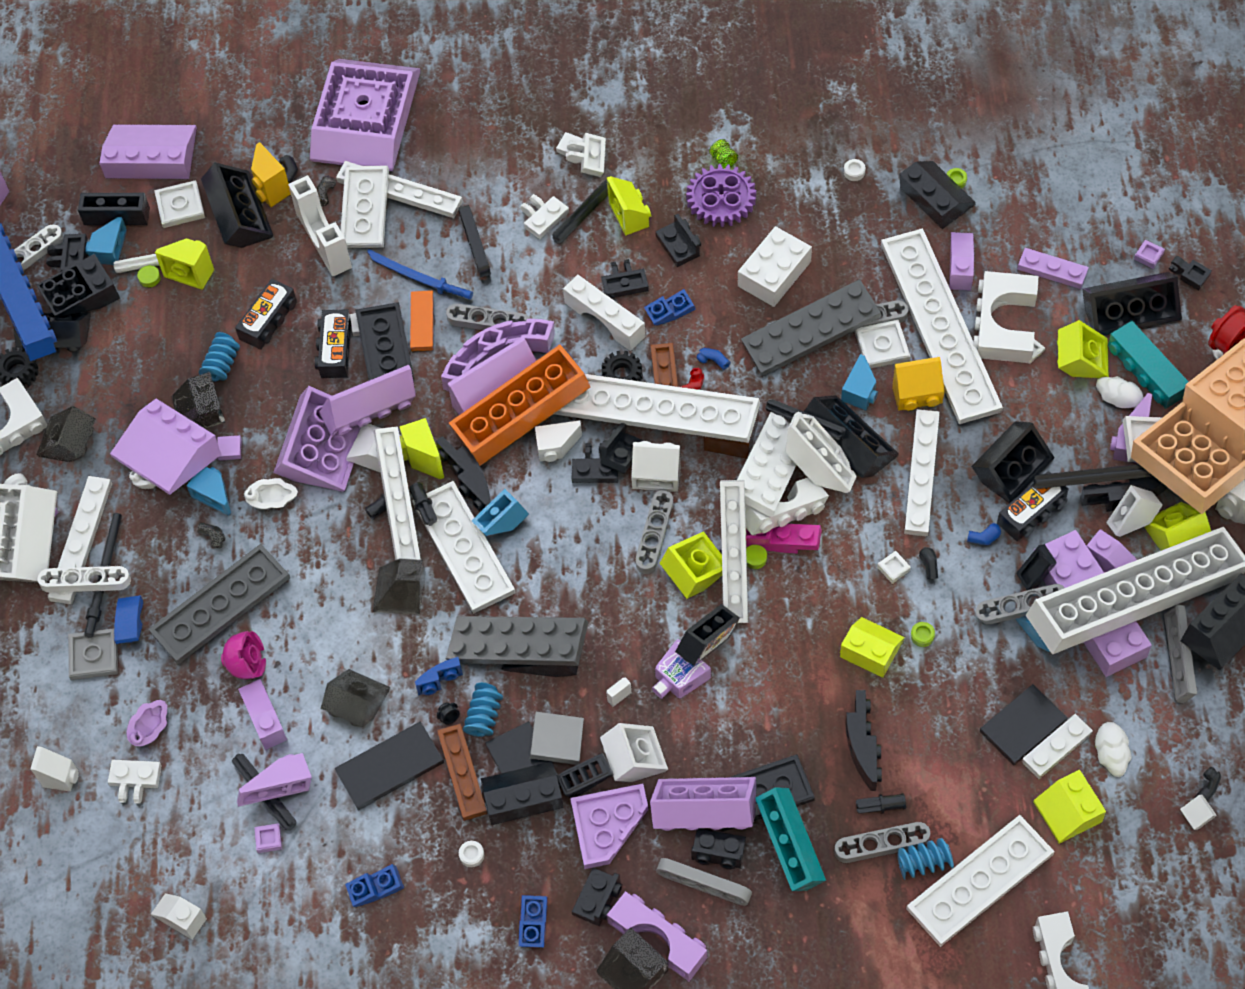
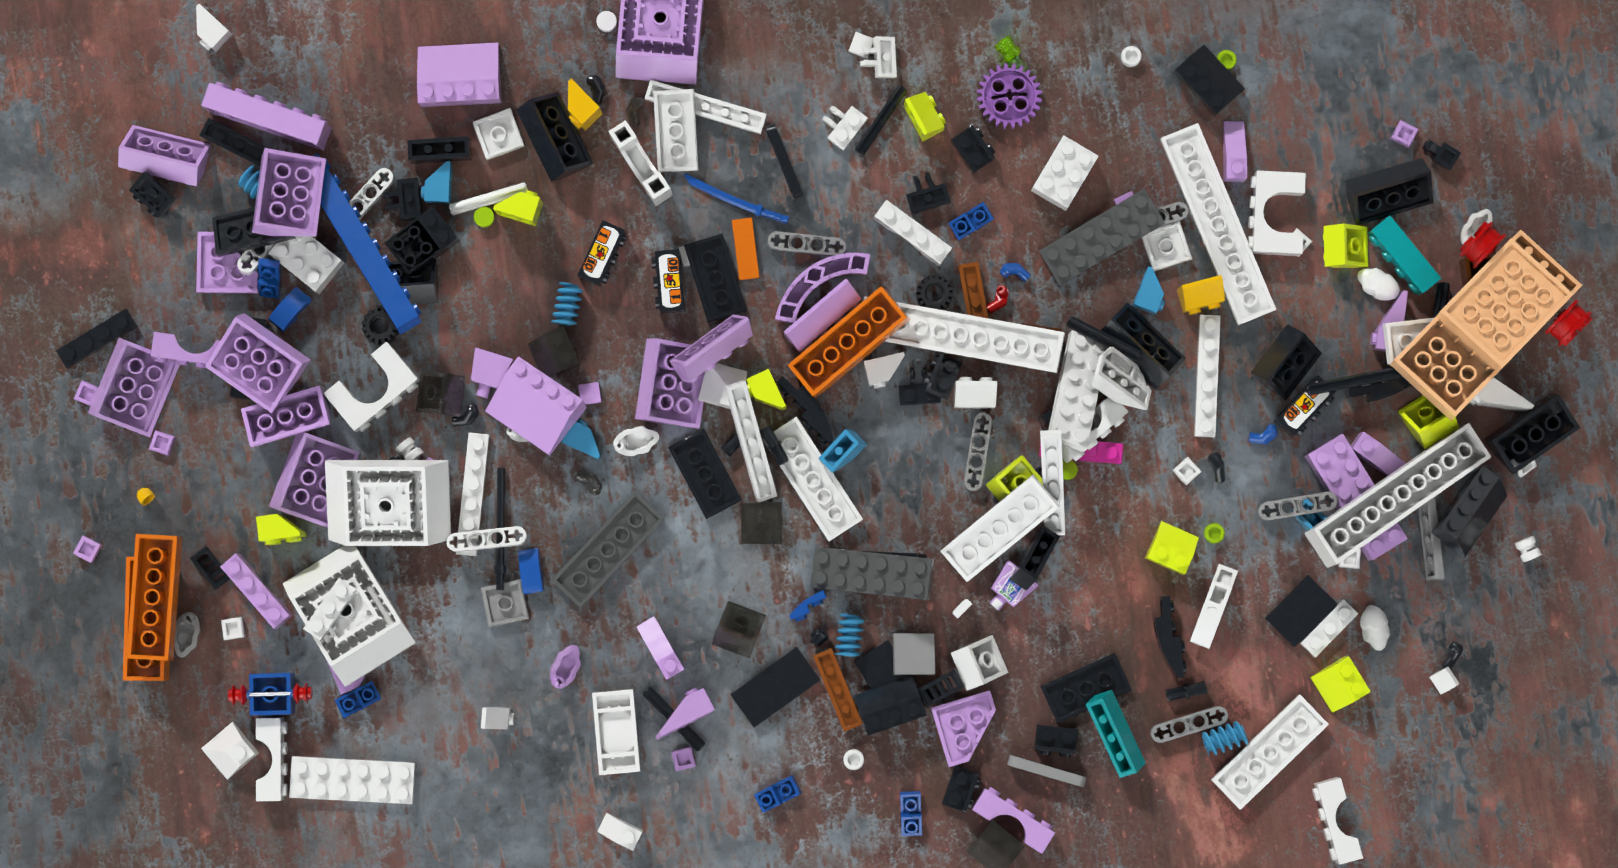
camera: 10 degrees left, 25 degrees up
white hinge [108,760,162,803] -> none
dark pink cylinder [221,631,266,679] -> none
lavender slope [650,777,756,831] -> none
black tile [1016,544,1057,591] -> none
lavender plate [1017,248,1089,289] -> none
white slope [1106,485,1162,537] -> none
none -> black arm [452,404,479,427]
none -> lavender torso [471,348,515,399]
none -> white slope [592,689,640,775]
none -> white tile [596,11,617,32]
none -> black tile [668,429,742,519]
none -> white plate [940,475,1060,582]
none -> white slope [1190,564,1238,649]
none -> white tile [1338,548,1361,569]

